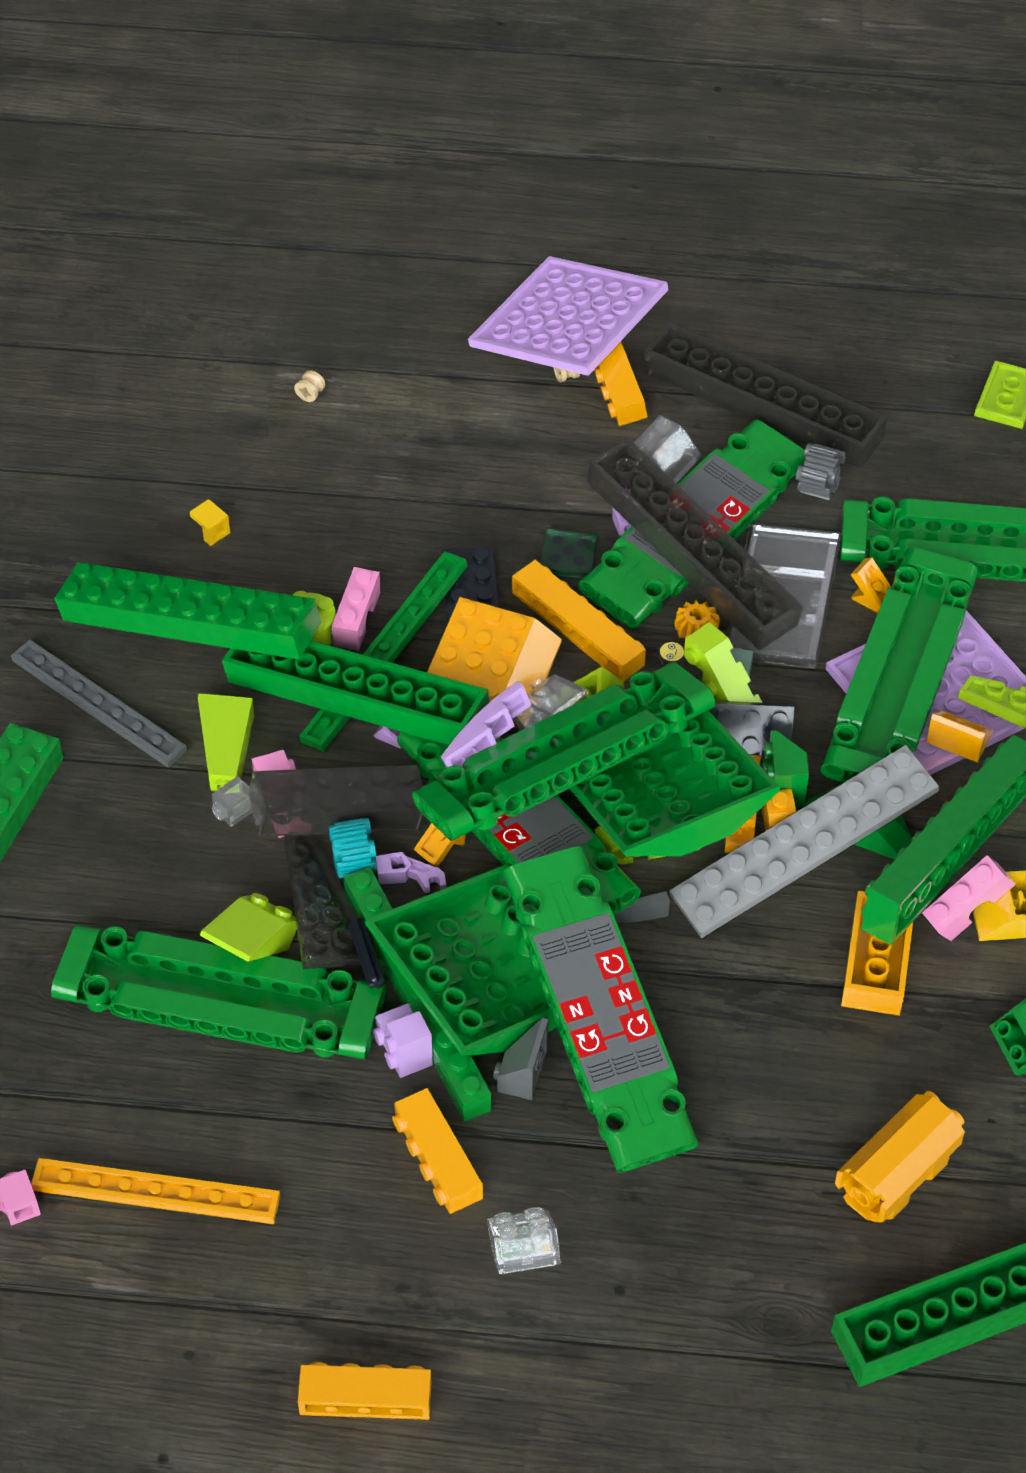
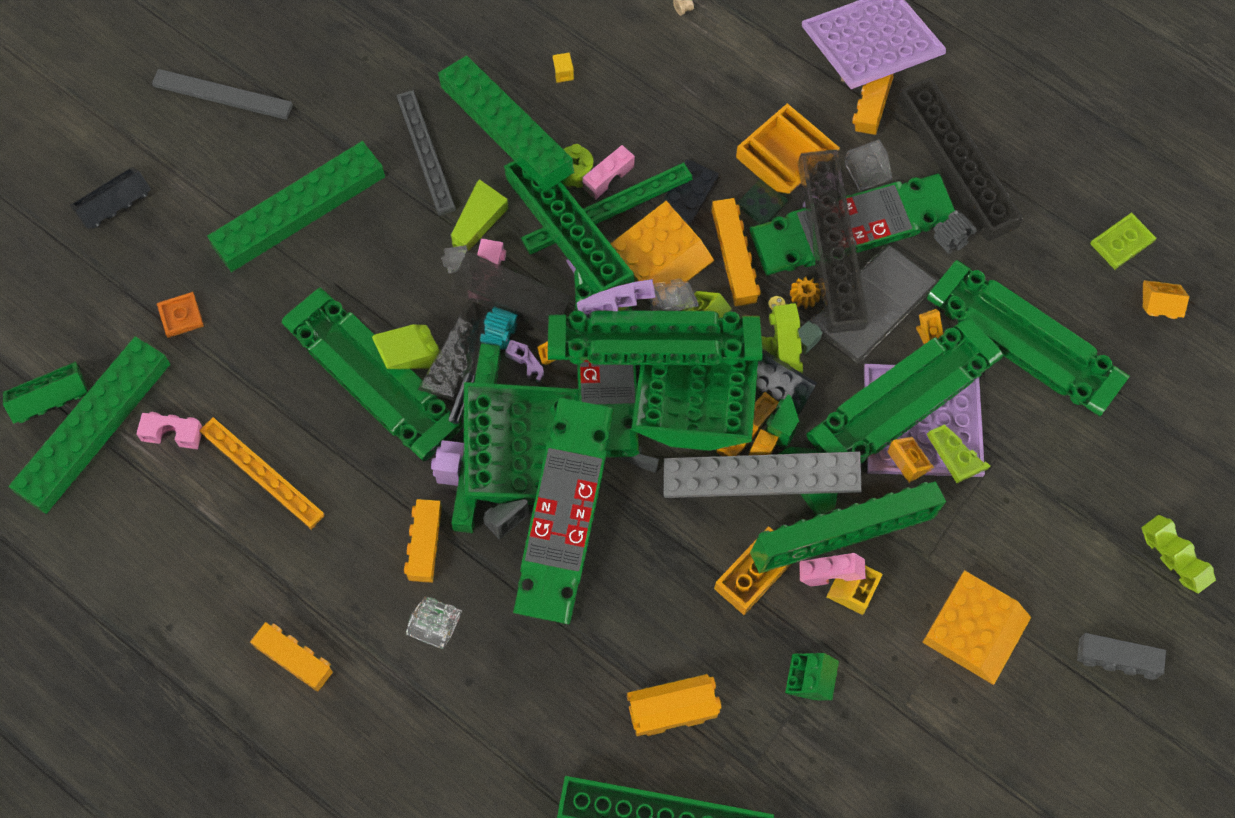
camera: 30 degrees right, 15 degrees up
none -> light orange slope [736,103,840,194]

